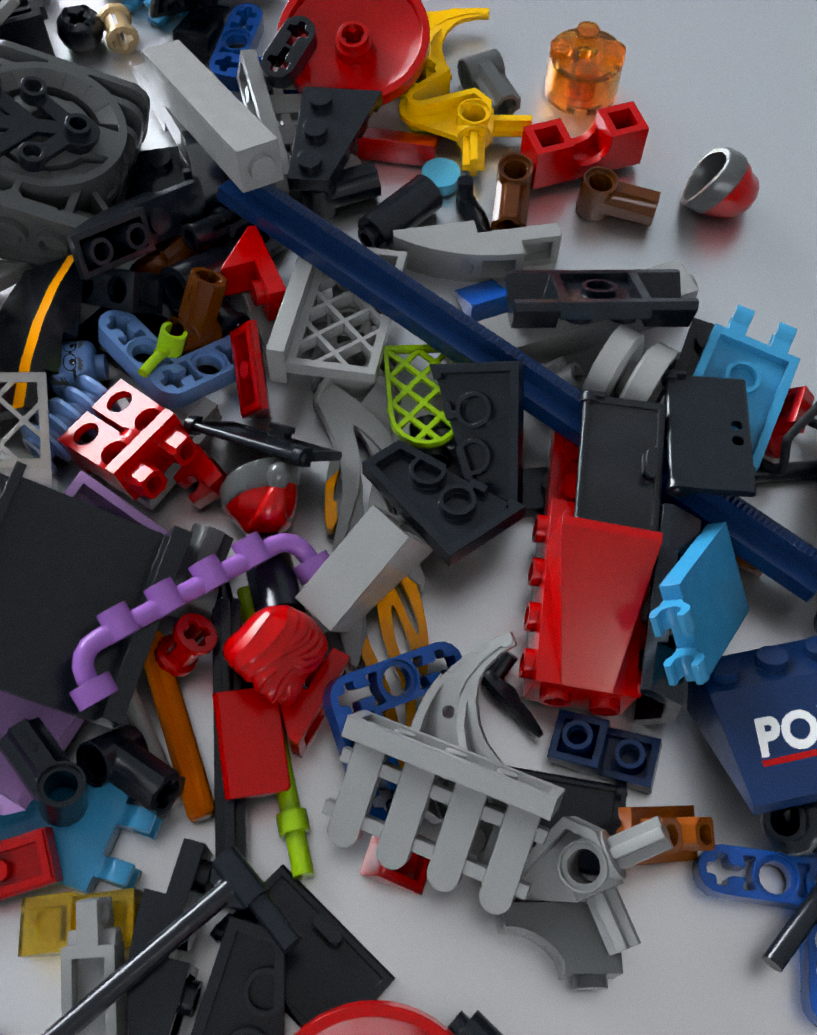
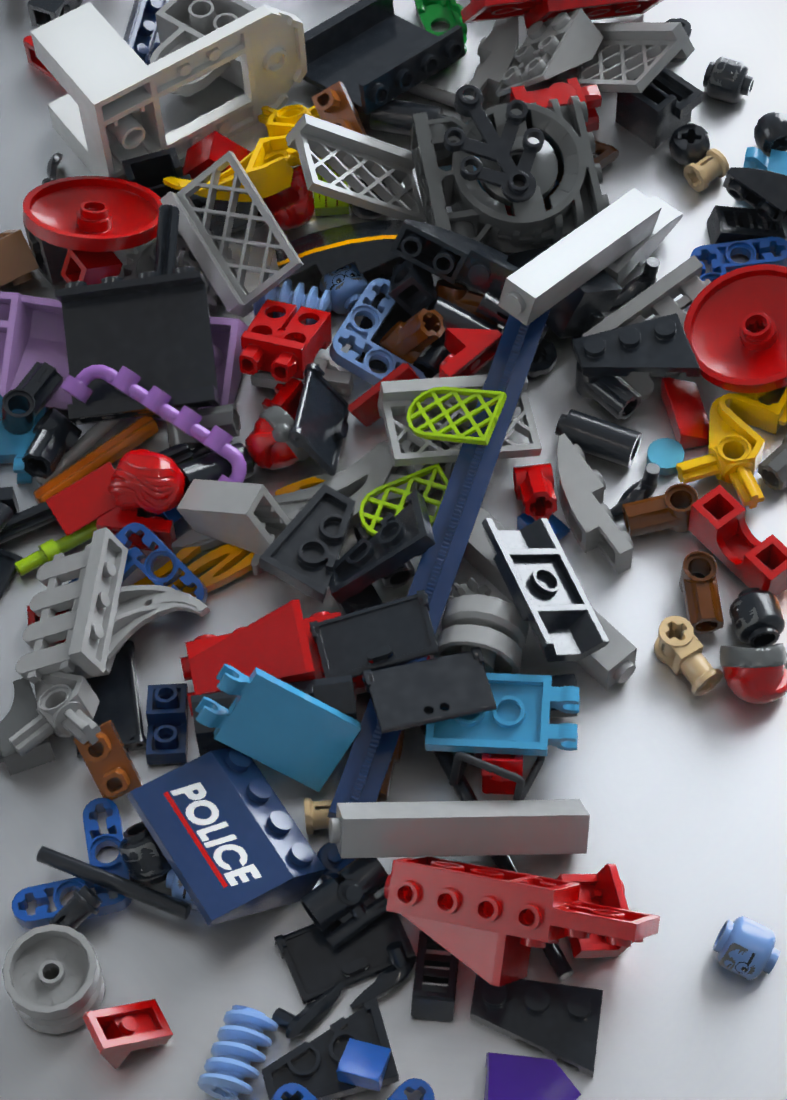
camera: 75 degrees right, 5 degrees down
lime hand [138,322,188,378] -> none
red bush [154,613,218,677] -> none
black beam [261,16,318,89] -> none
black bar [482,651,543,738] -> none
none -> tan bush [304,798,332,834]
none -> lime window [406,387,507,445]
none -> red piece [513,463,557,521]
none -> tan connector [654,616,723,696]
none -> black head [729,587,786,648]

